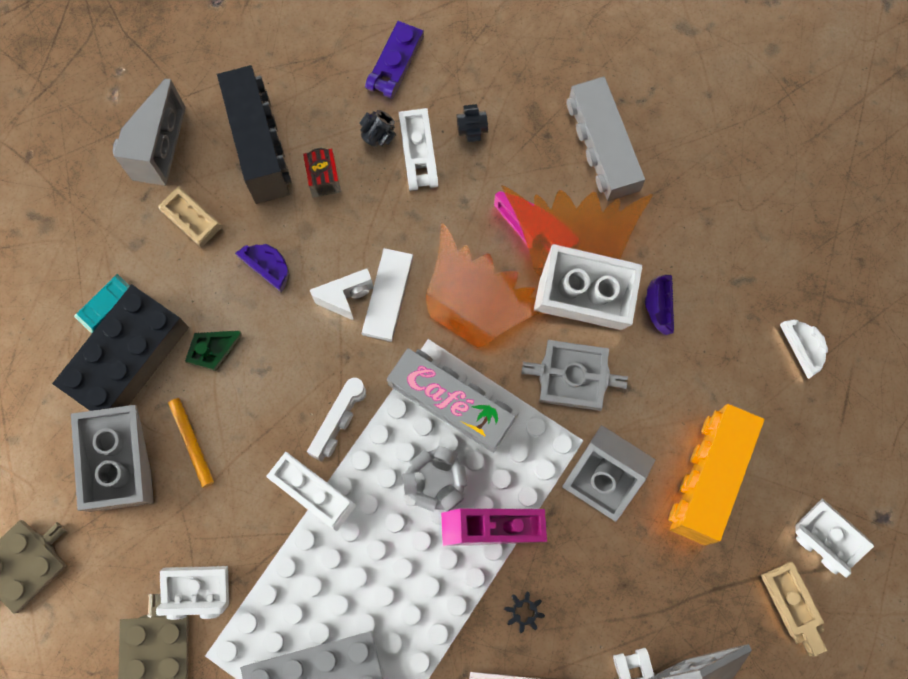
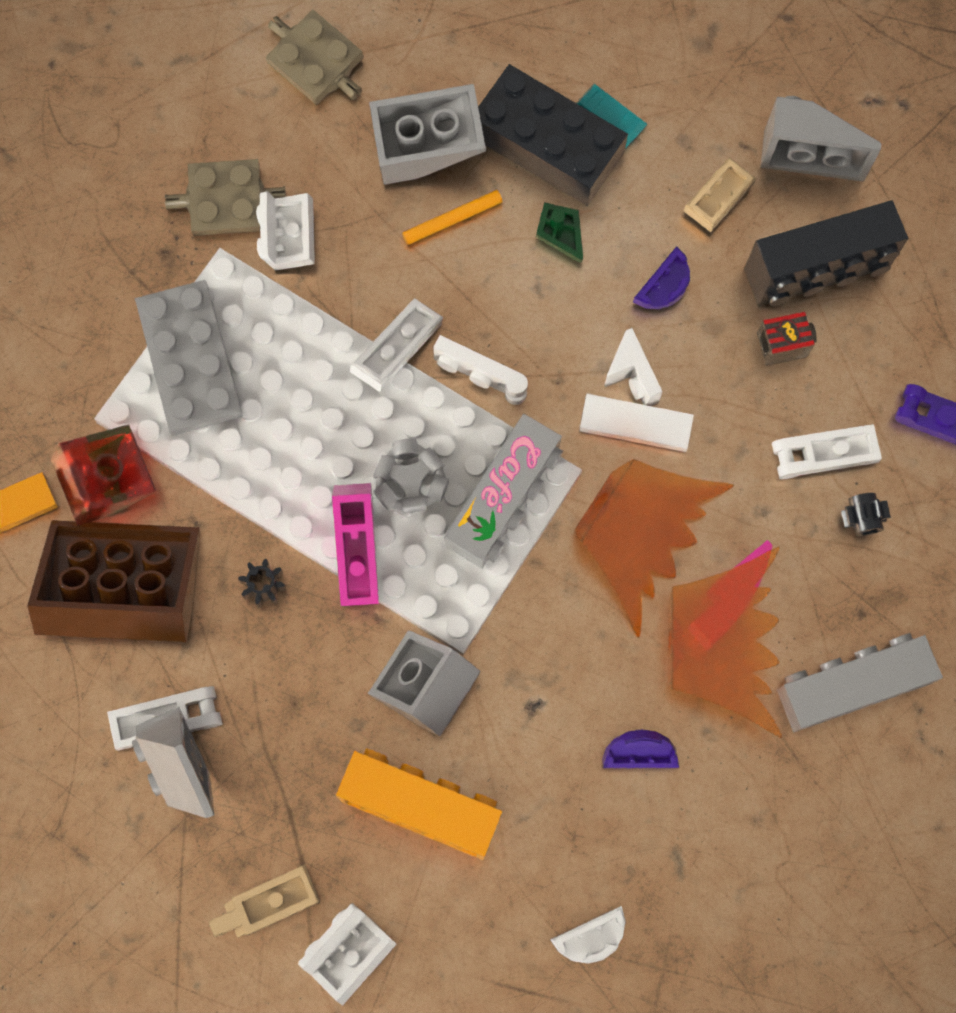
camera: 85 degrees right, 0 degrees up
black gear [359,110,396,147] -> none
light grey plate [521,340,628,411] -> none
white slope [534,244,643,330] -> none

